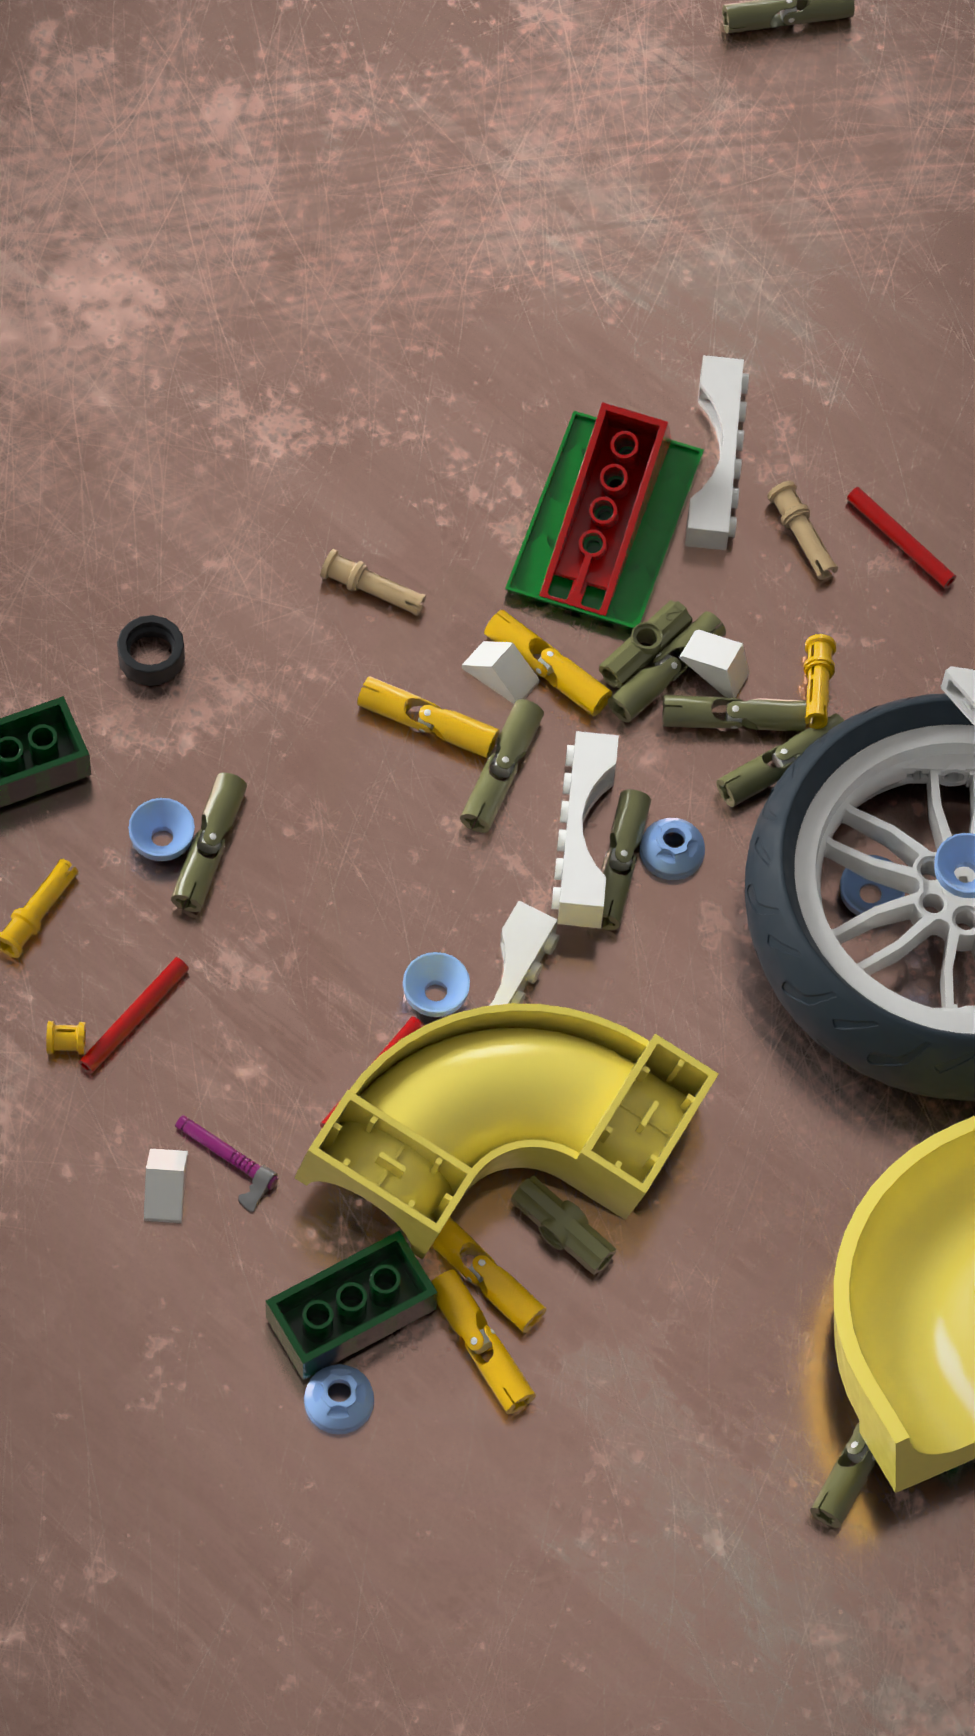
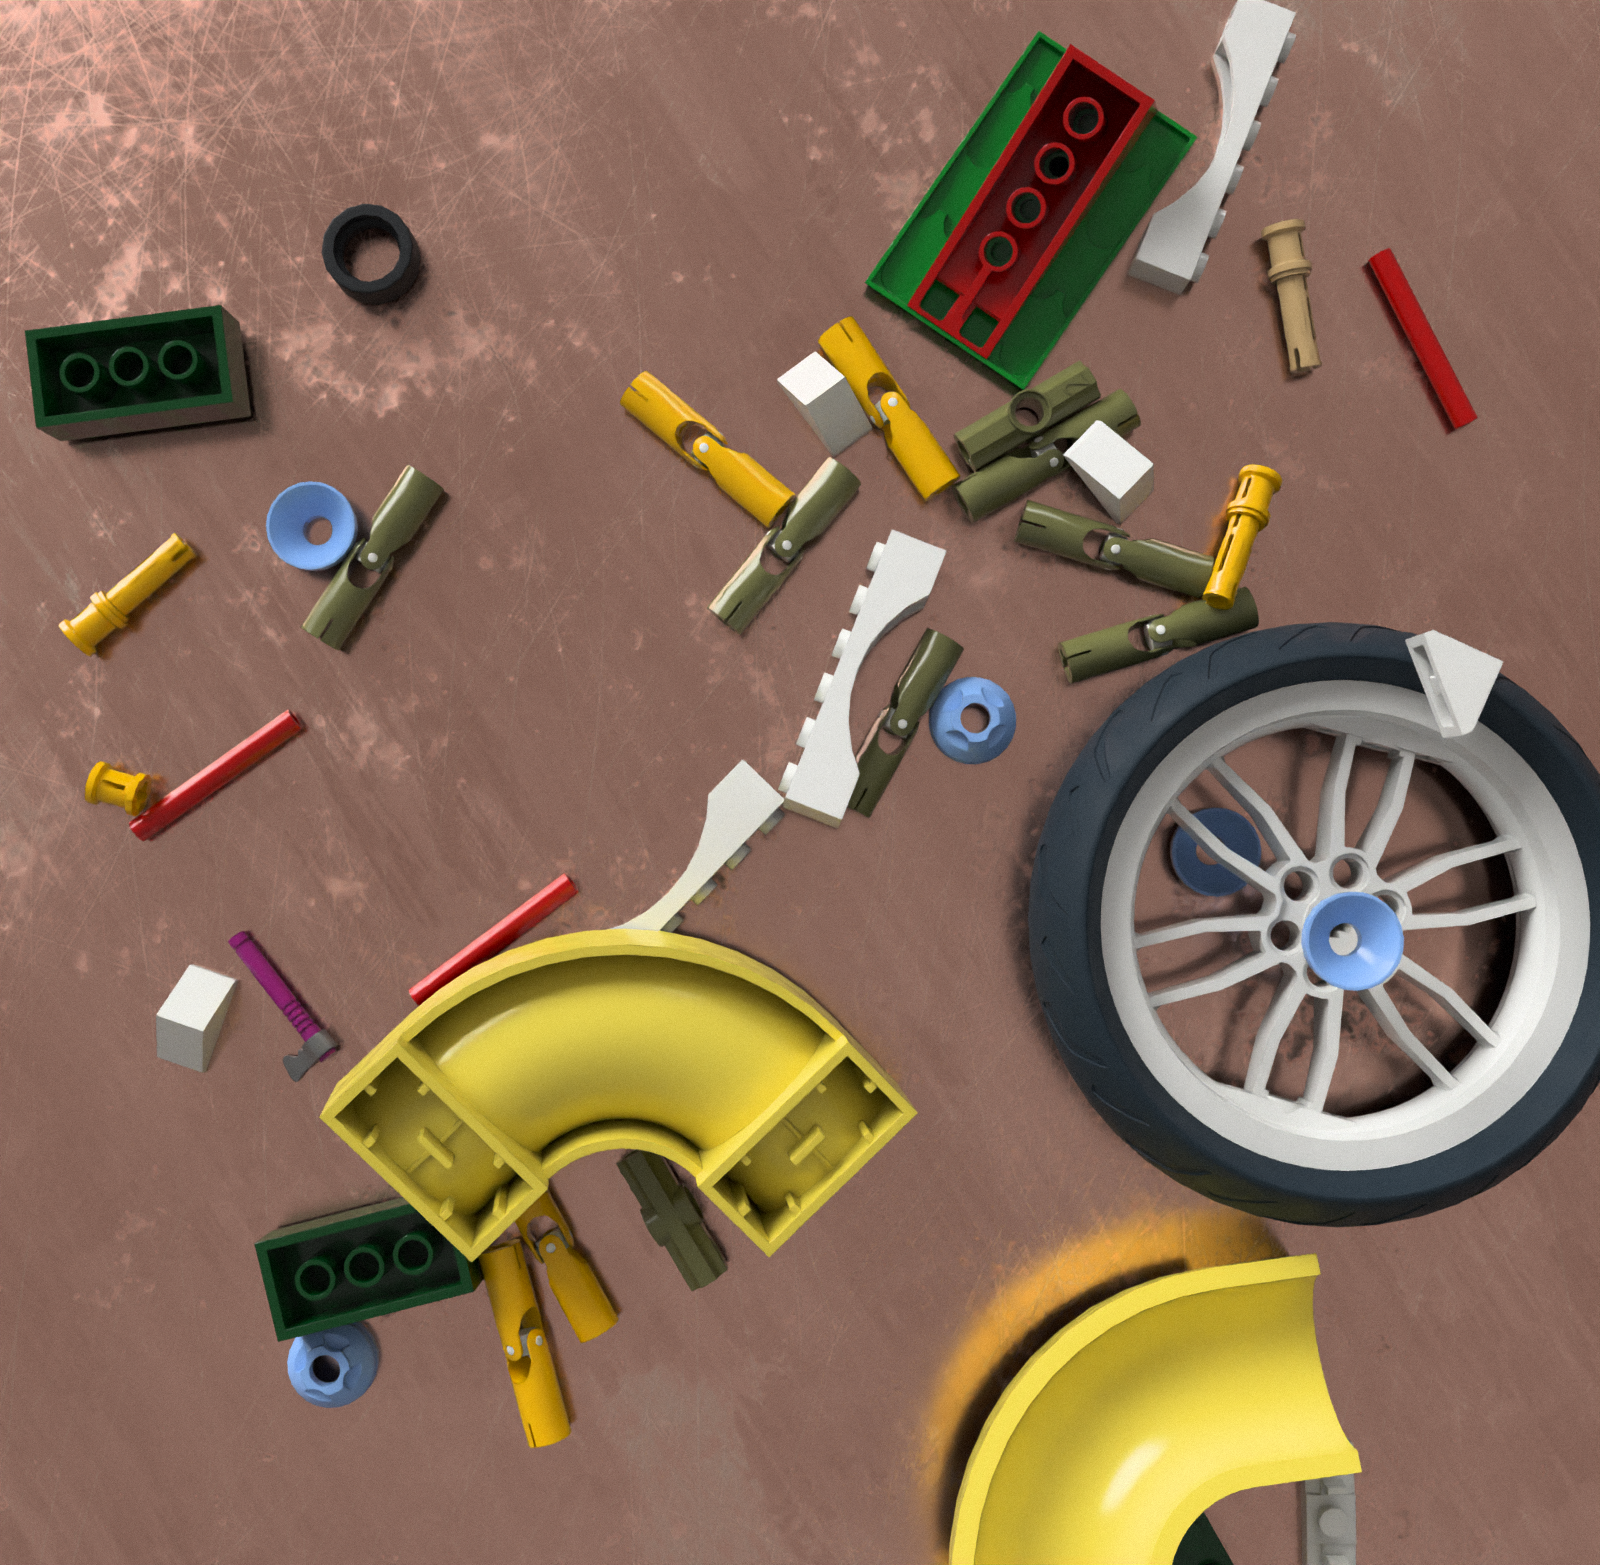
camera: 20 degrees right, 25 degrees up
tan pin [320,549,426,616] -> none
light blue piece [403,952,470,1017] -> none

